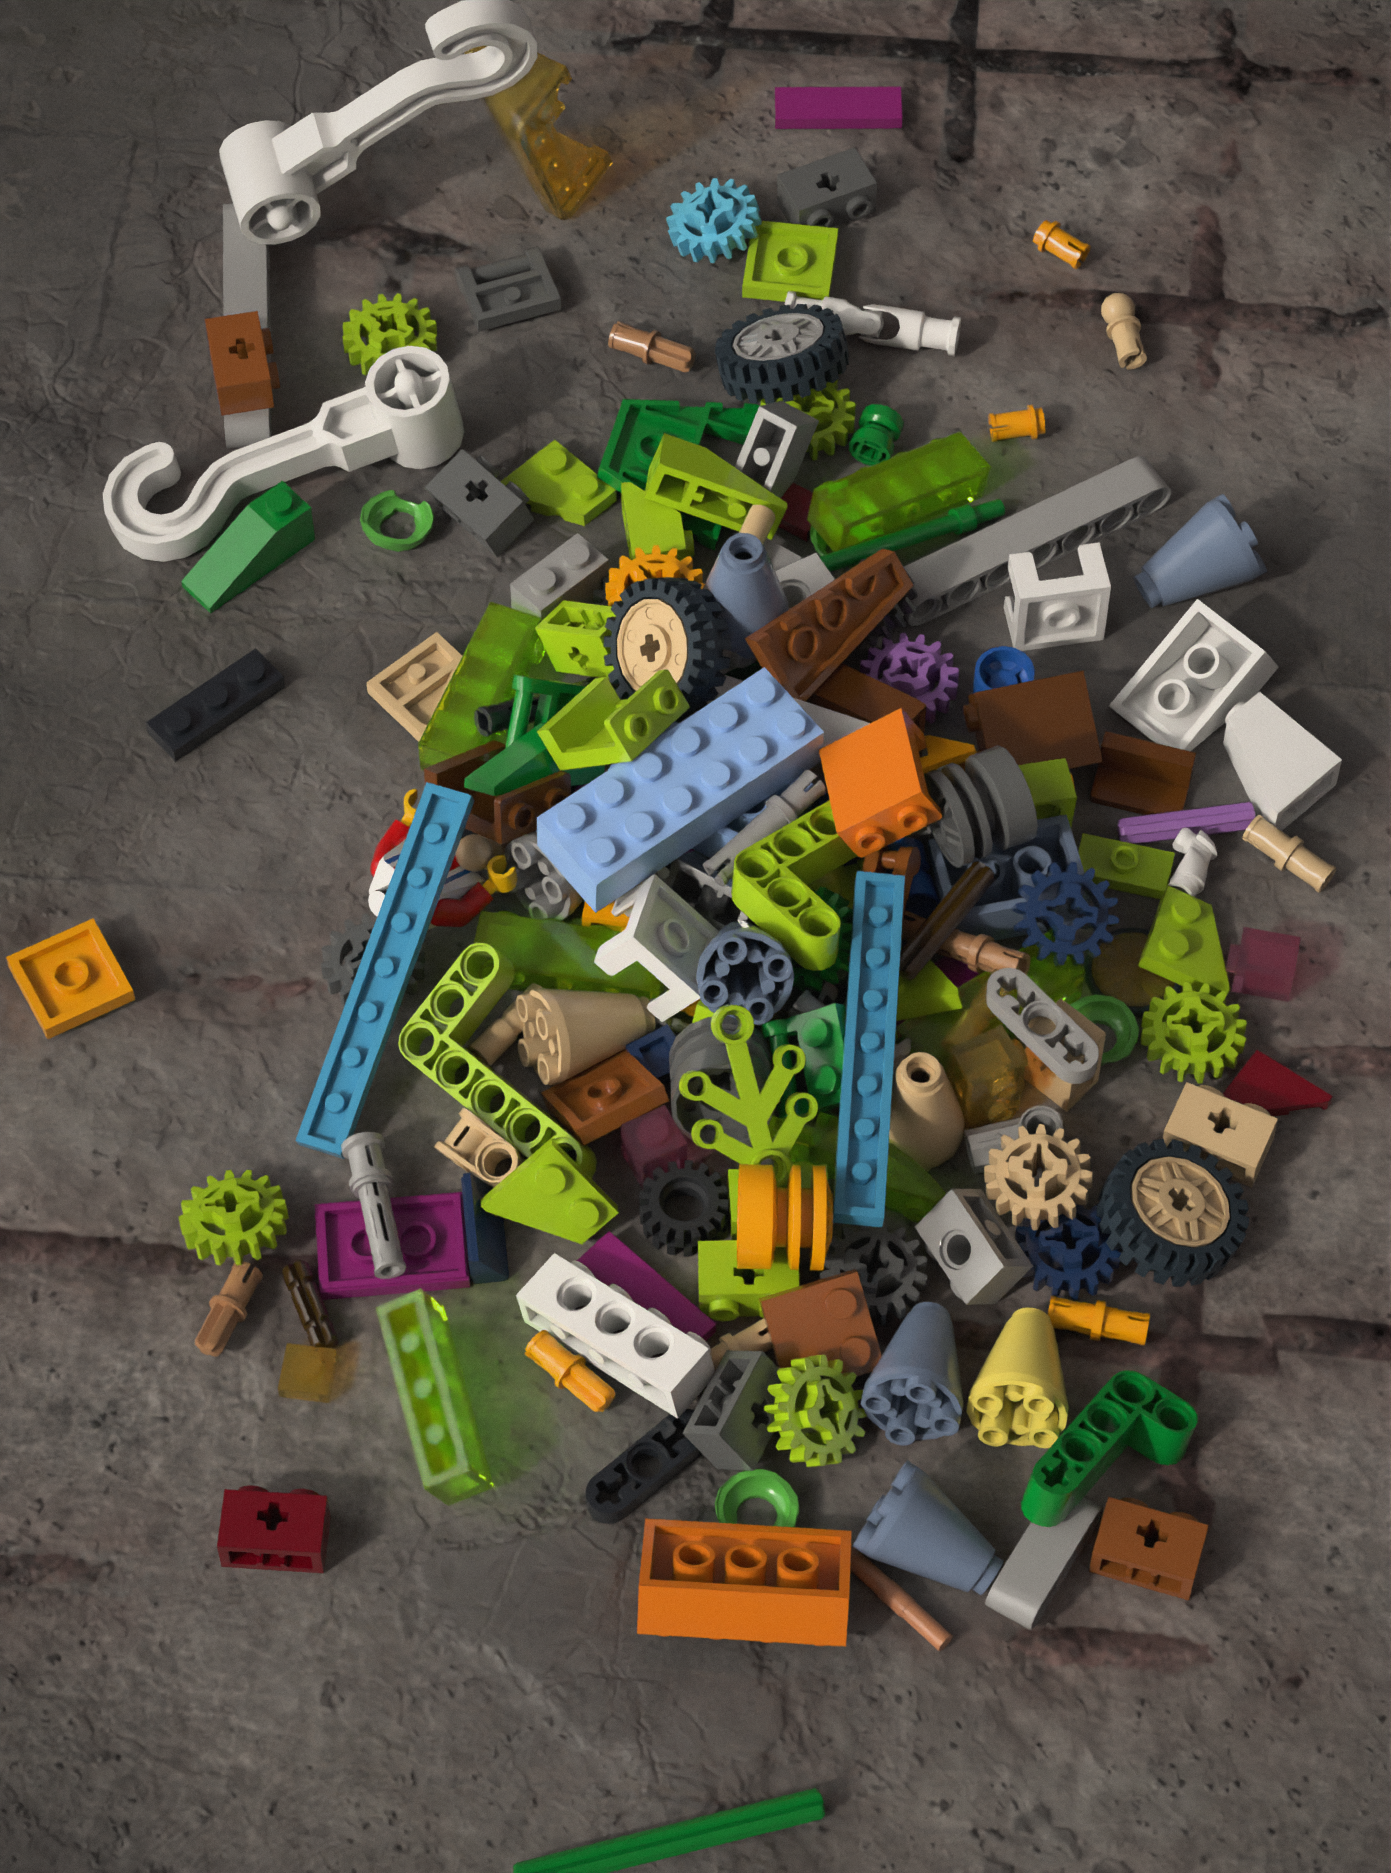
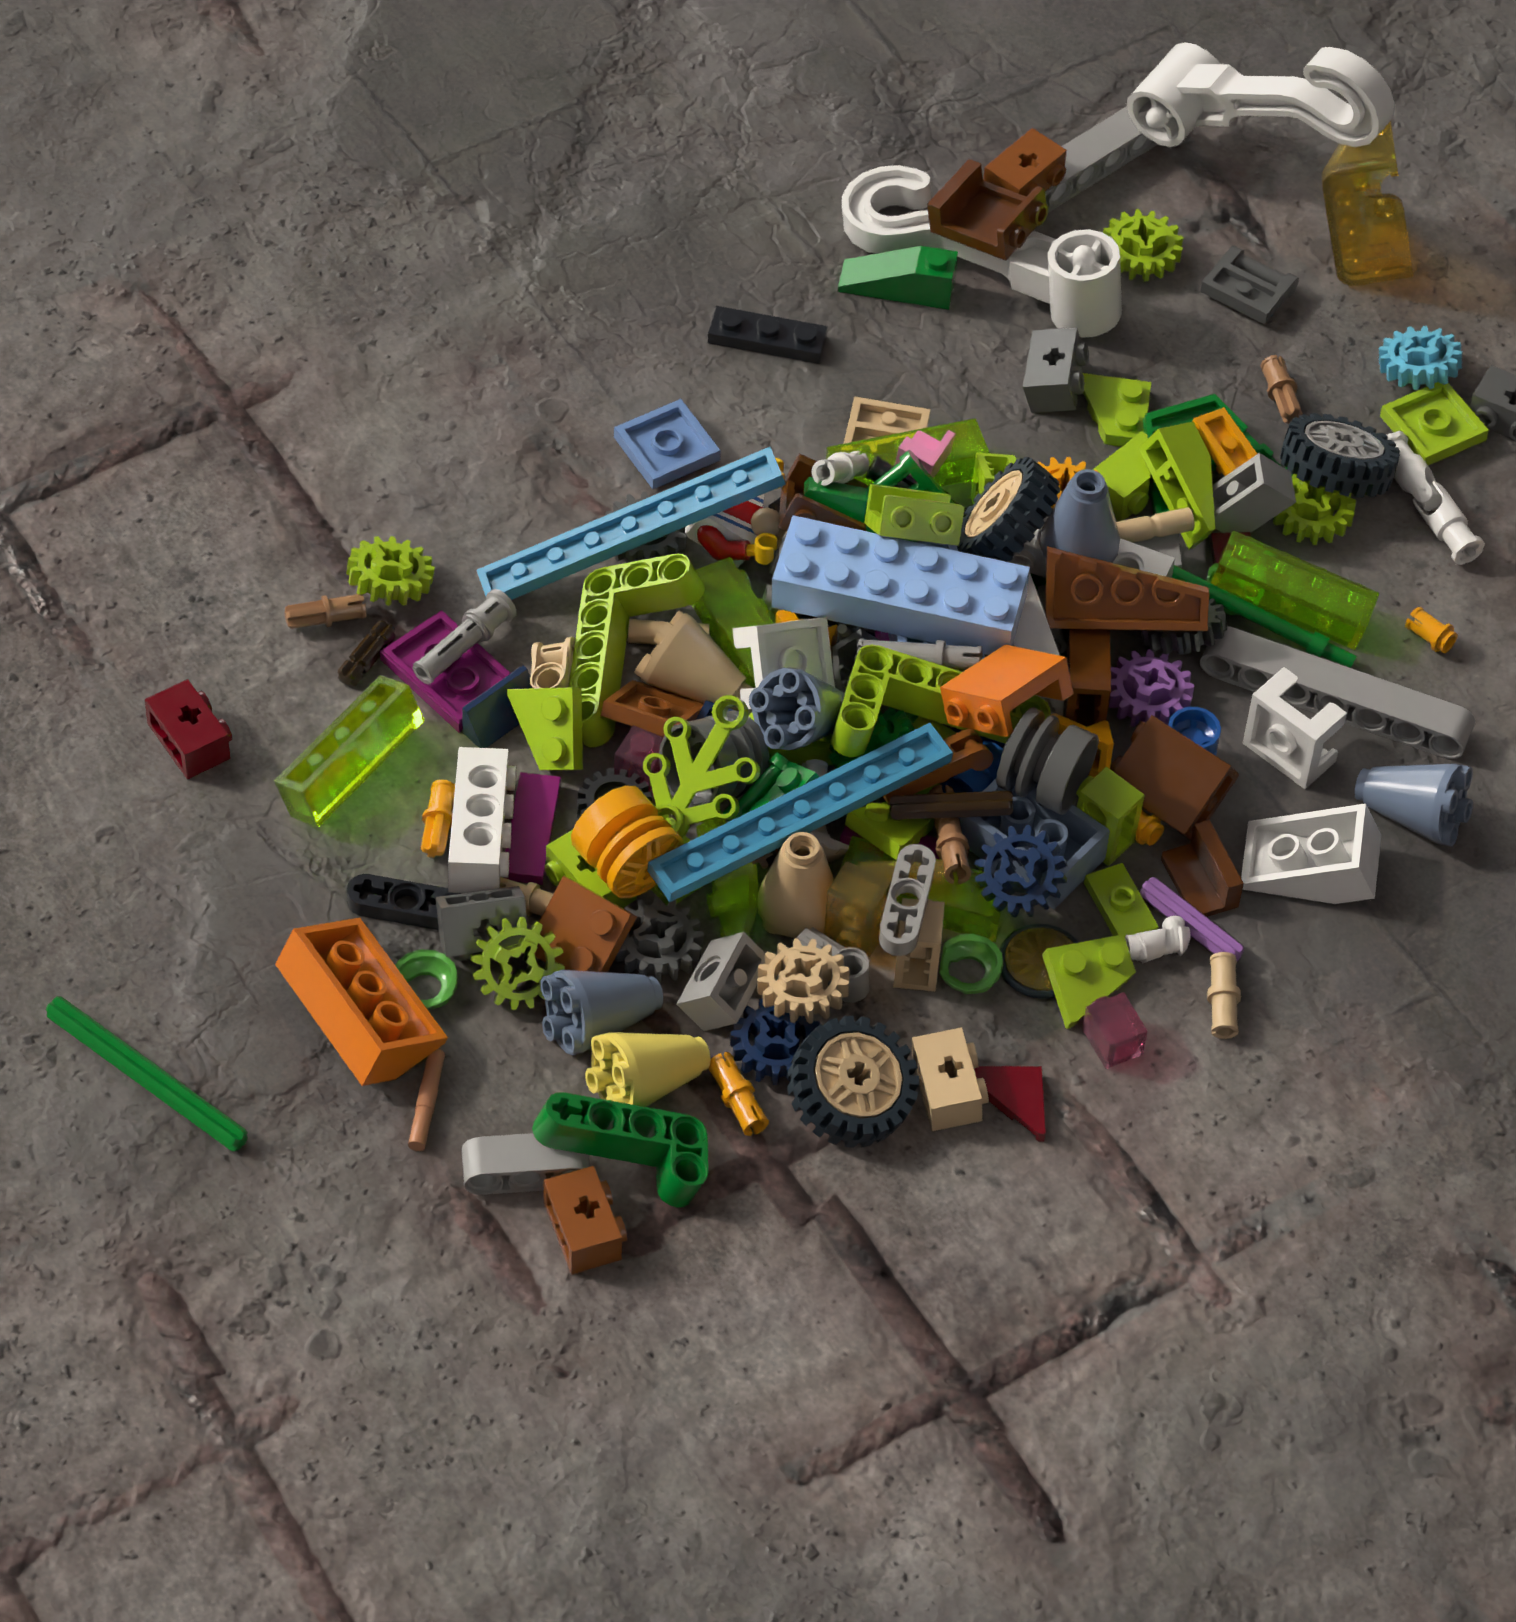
camera: 50 degrees right, 5 degrees down
light orange plate [6,918,135,1039] -> none
clear yellow plate [278,1343,338,1403] -> none
bright green piece [360,490,434,552] -> none
light grey brick [510,533,609,642] -> none
green wheel [849,404,904,467] -> none
sand blue cone [852,1460,1004,1595] -> none
lime gear [1140,982,1247,1084] -> none
white slope [1223,692,1342,831] -> none
none -> medium blue plate [614,399,720,489]
none -> white pin [812,451,870,486]
none -> bright pink panel [895,430,956,478]
none -> reddish brown panel [927,159,1048,261]
none -> light orange plate [1192,407,1257,476]

